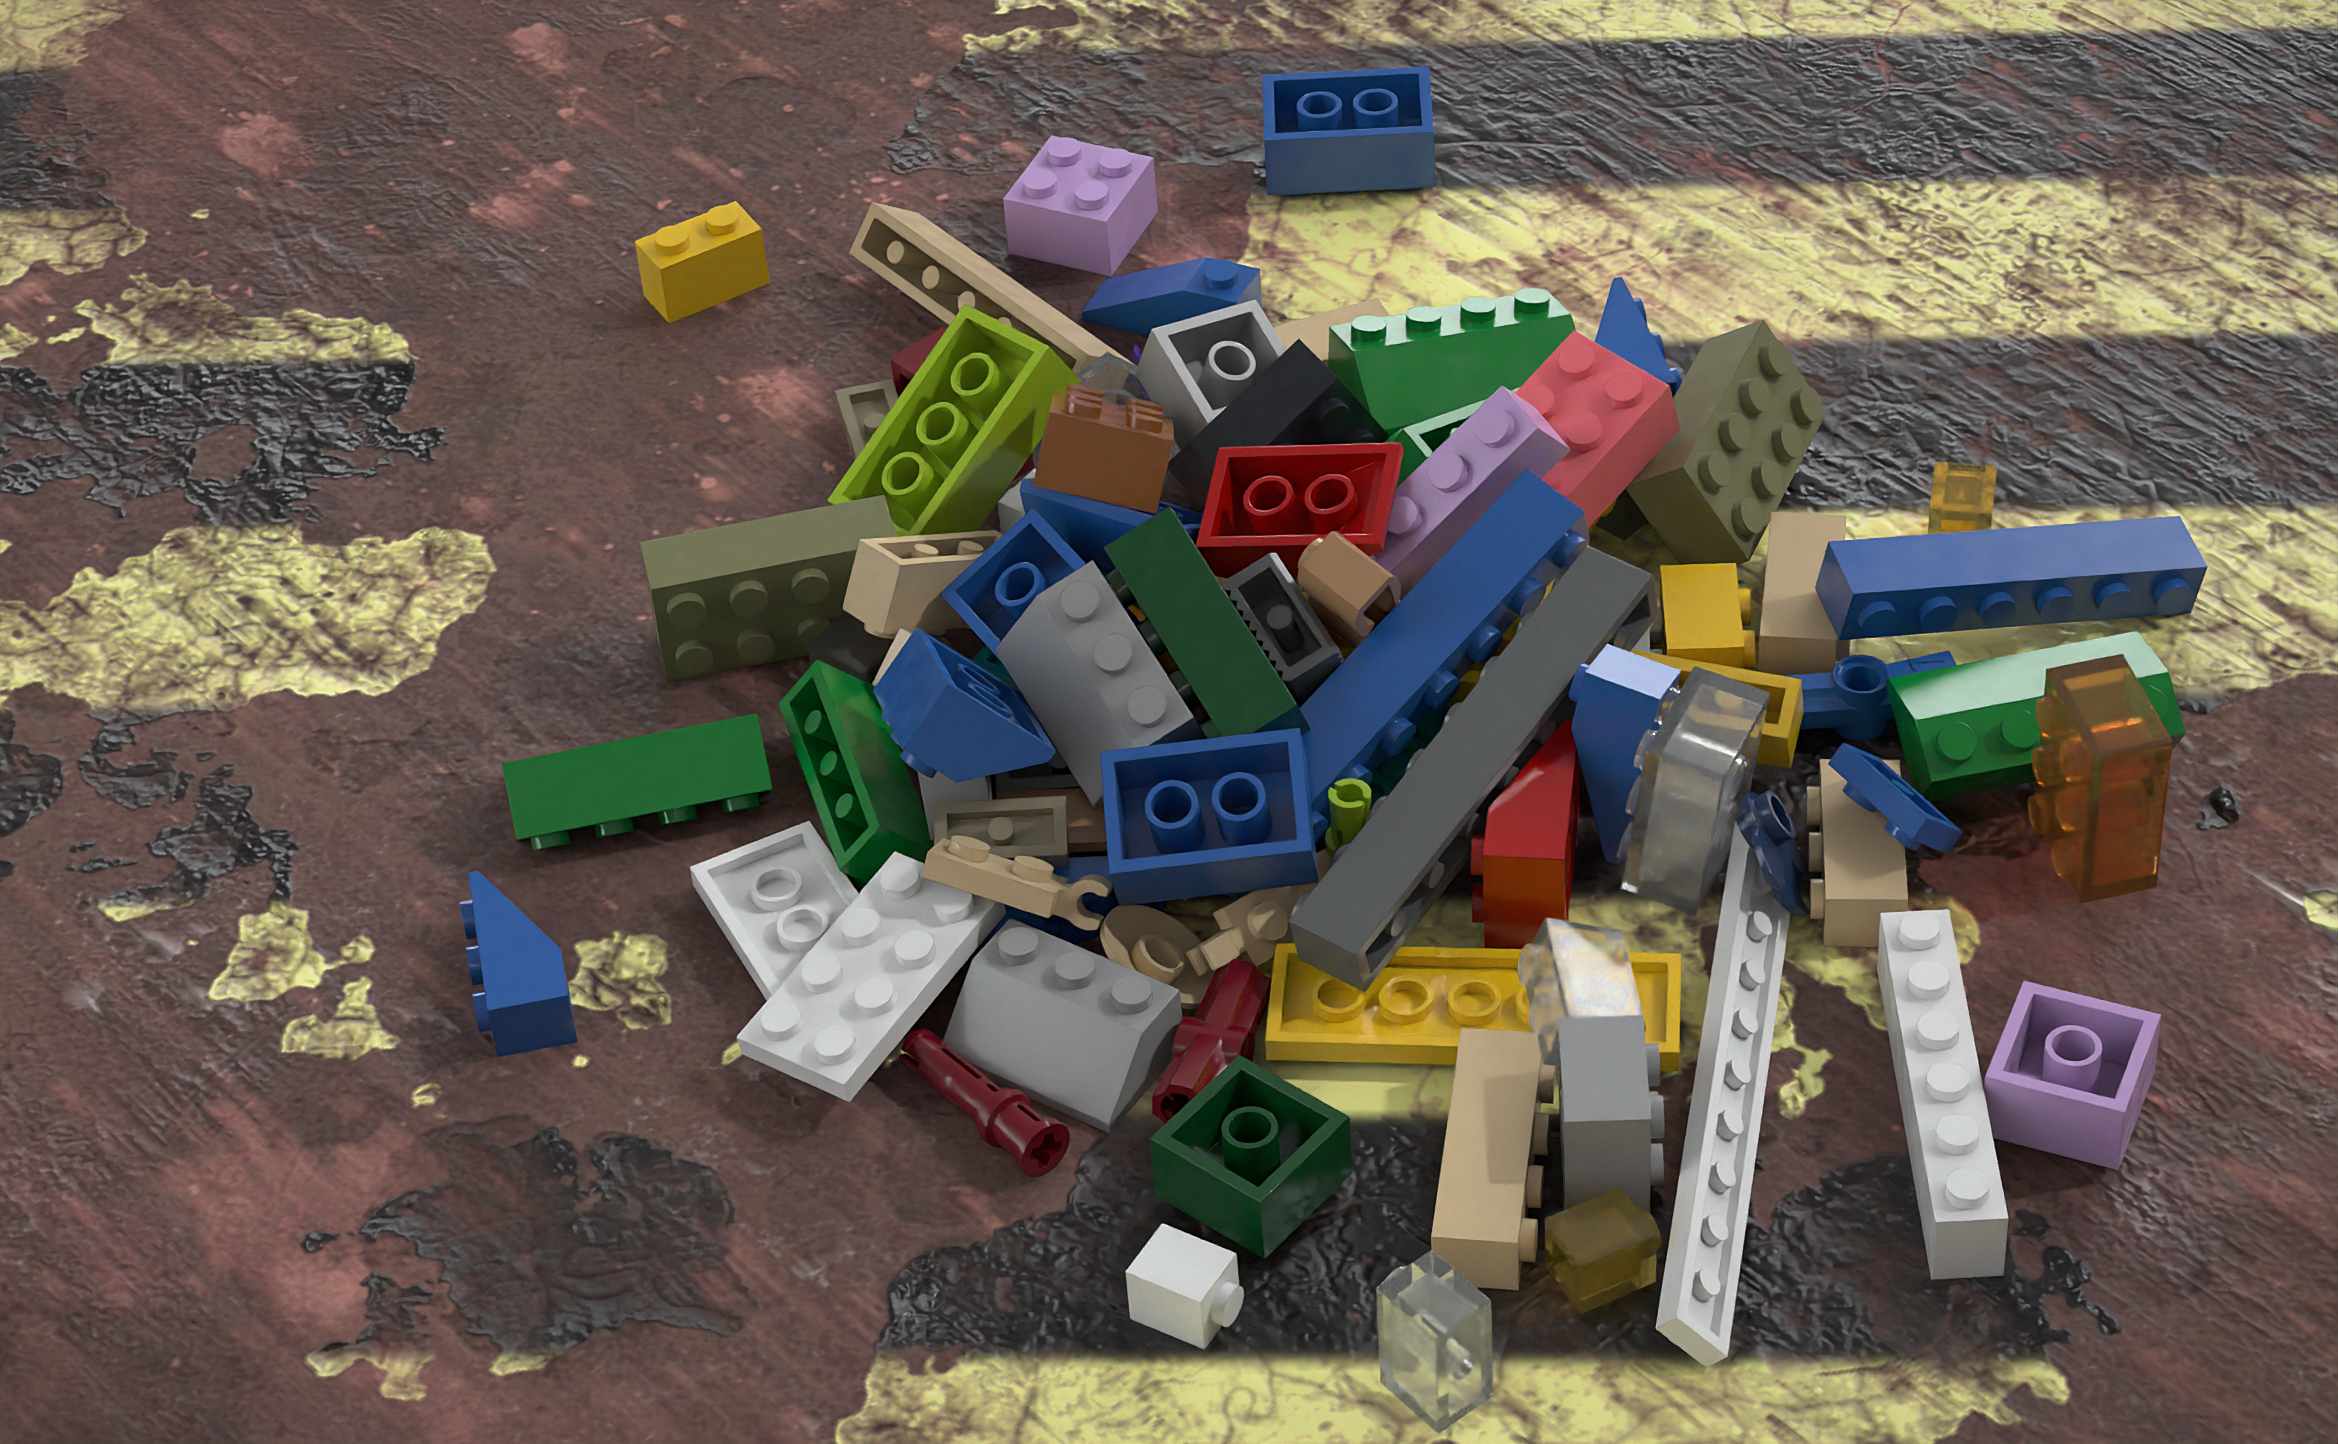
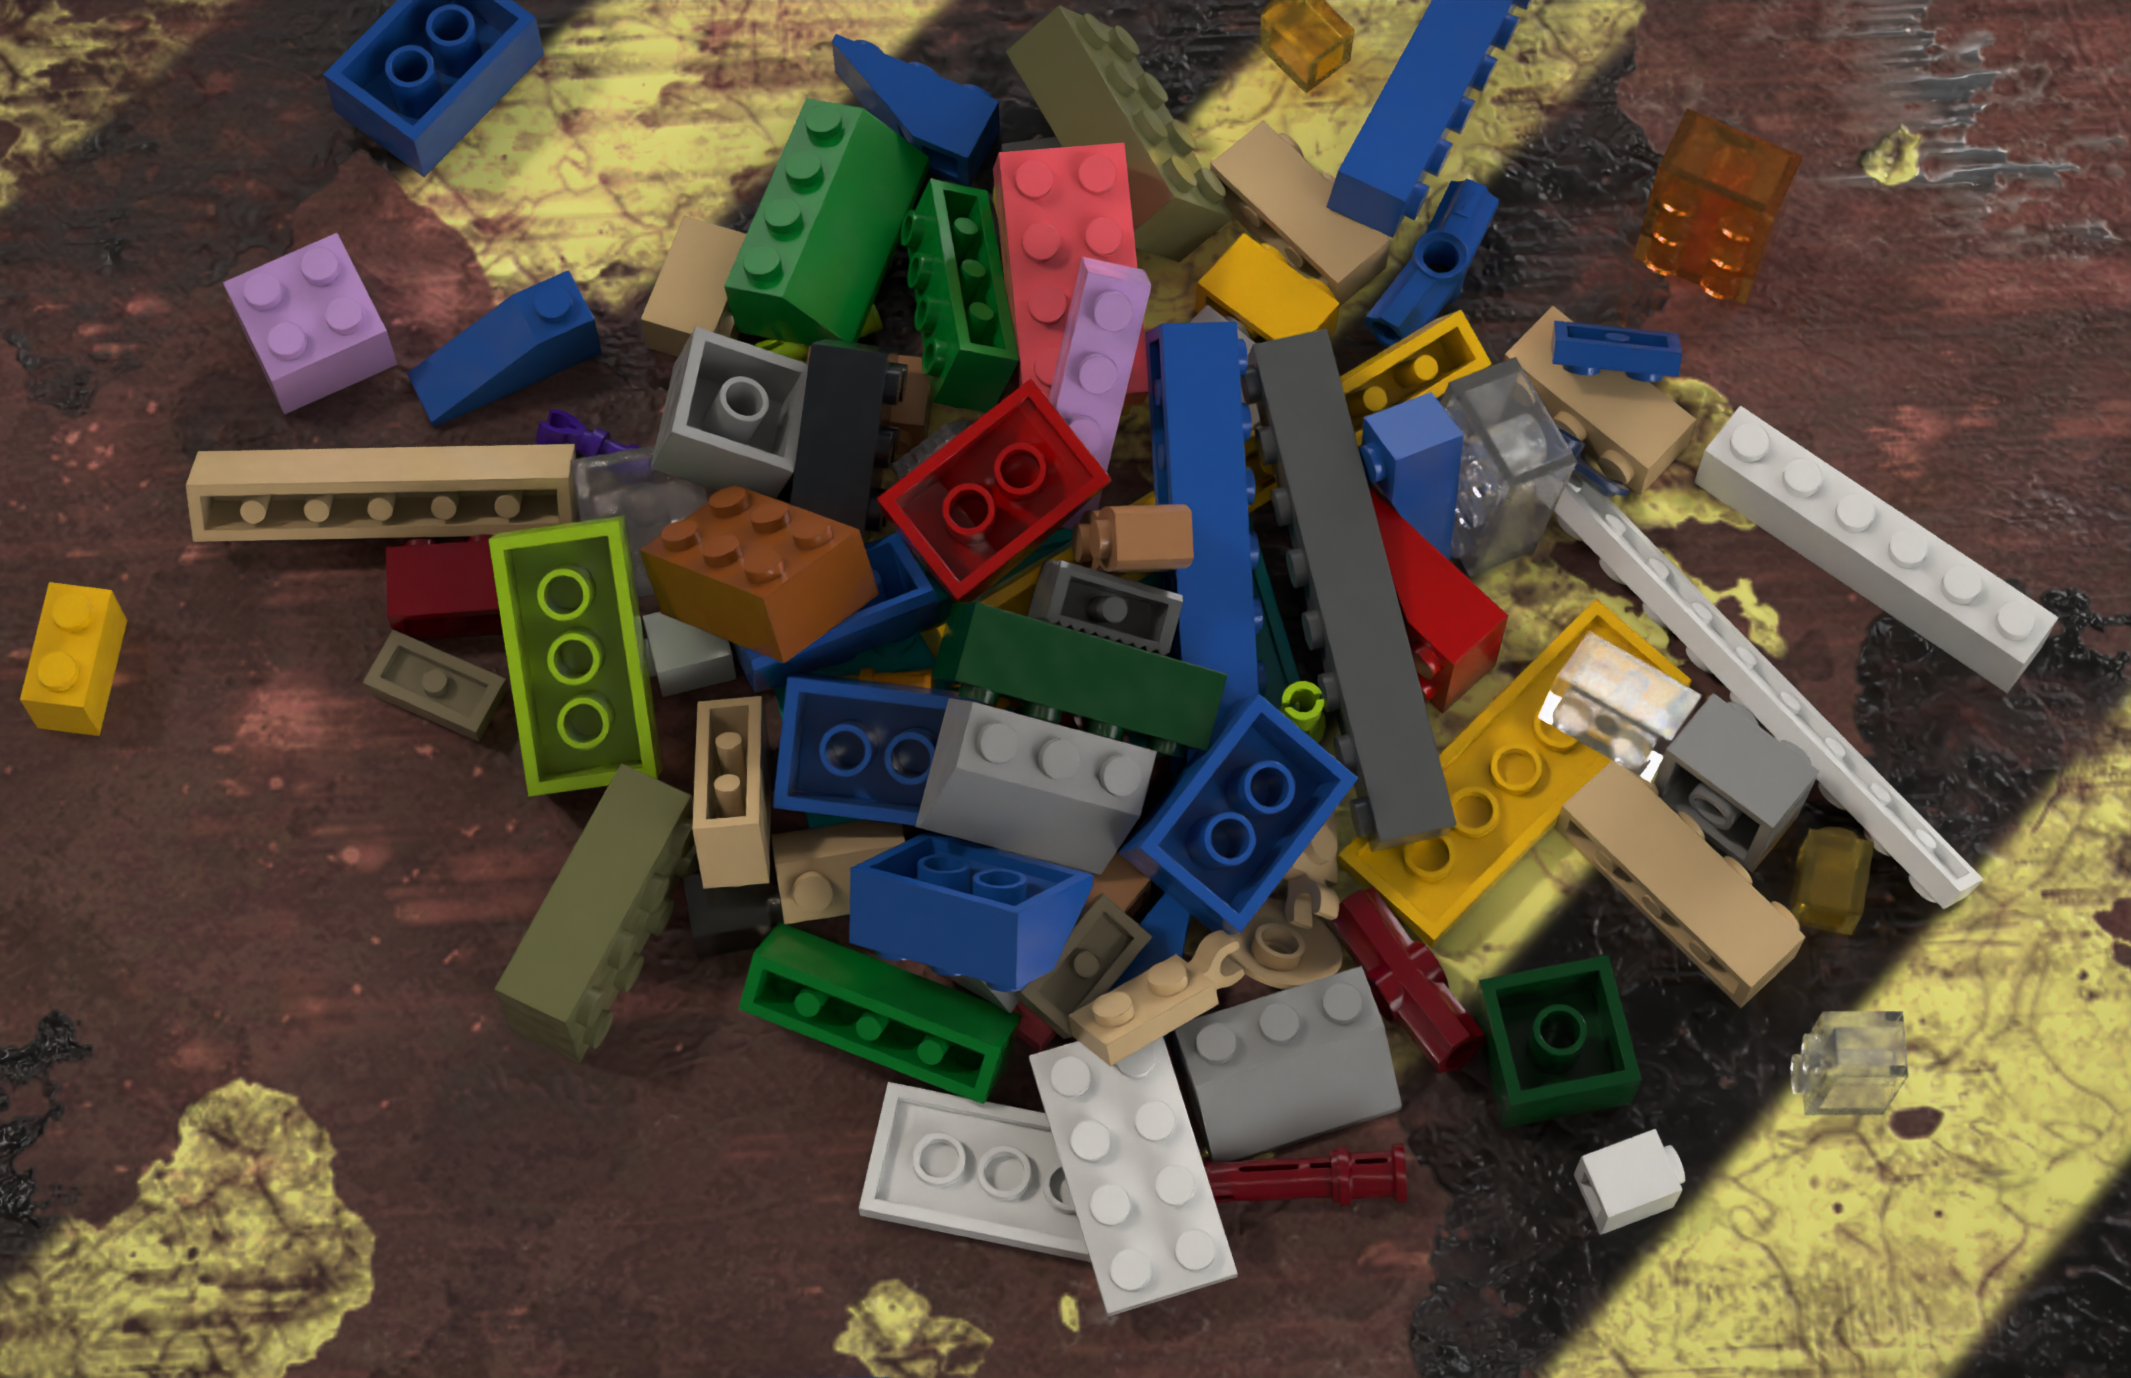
camera: 55 degrees left, 25 degrees up
green slope [502,713,772,851] -> none
green slope [1886,631,2186,802] -> none
lavender brick [1984,981,2161,1170] -> none

